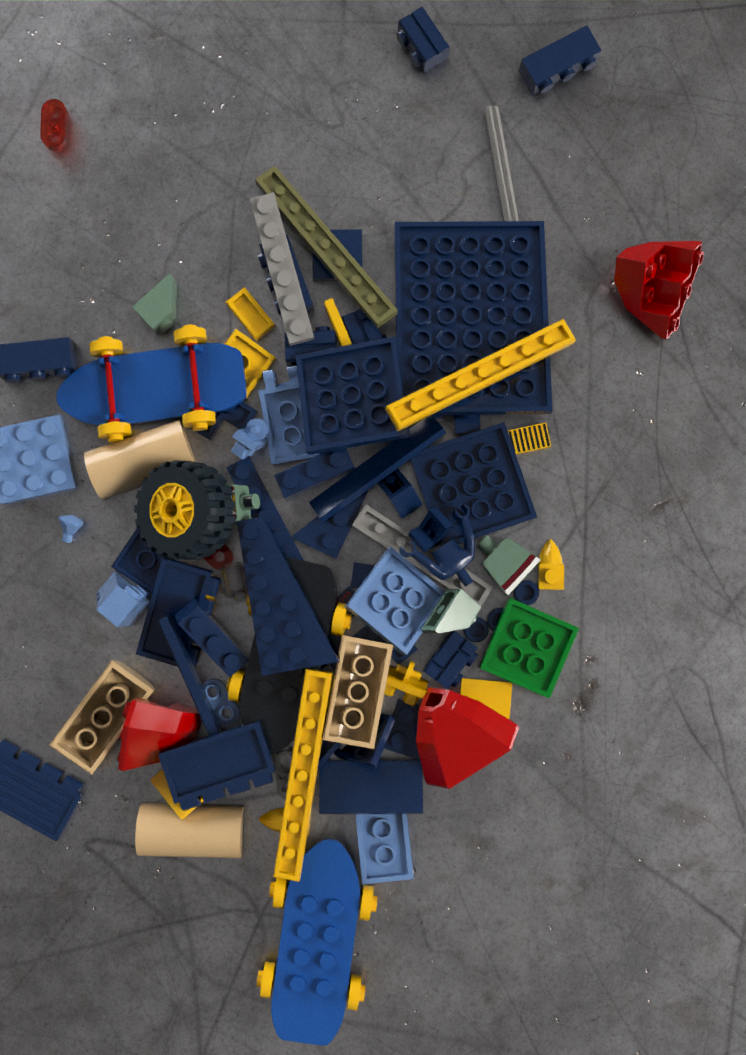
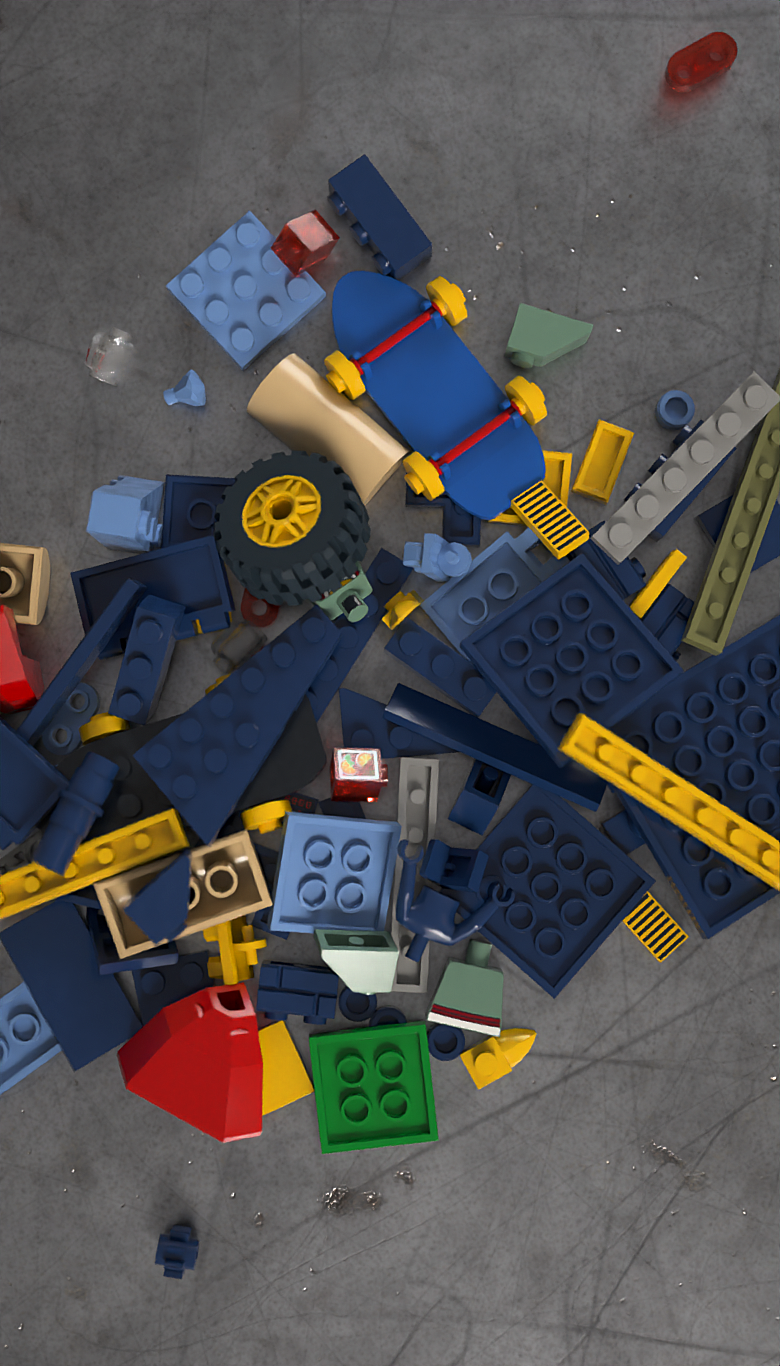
camera: 60 degrees right, 0 degrees up
none -> dark blue piece [30,752,120,876]
none -> clear head [84,327,140,387]
none -> dark blue slope [123,849,192,946]
none -> dark blue gear [155,1225,200,1279]
none -> clear red brick [271,209,340,276]
none -> clear red brick [329,747,388,802]
none -> yellow plate [382,589,424,630]
none -> yellow tile [511,480,589,560]
none -> medium blue tile [655,390,695,430]

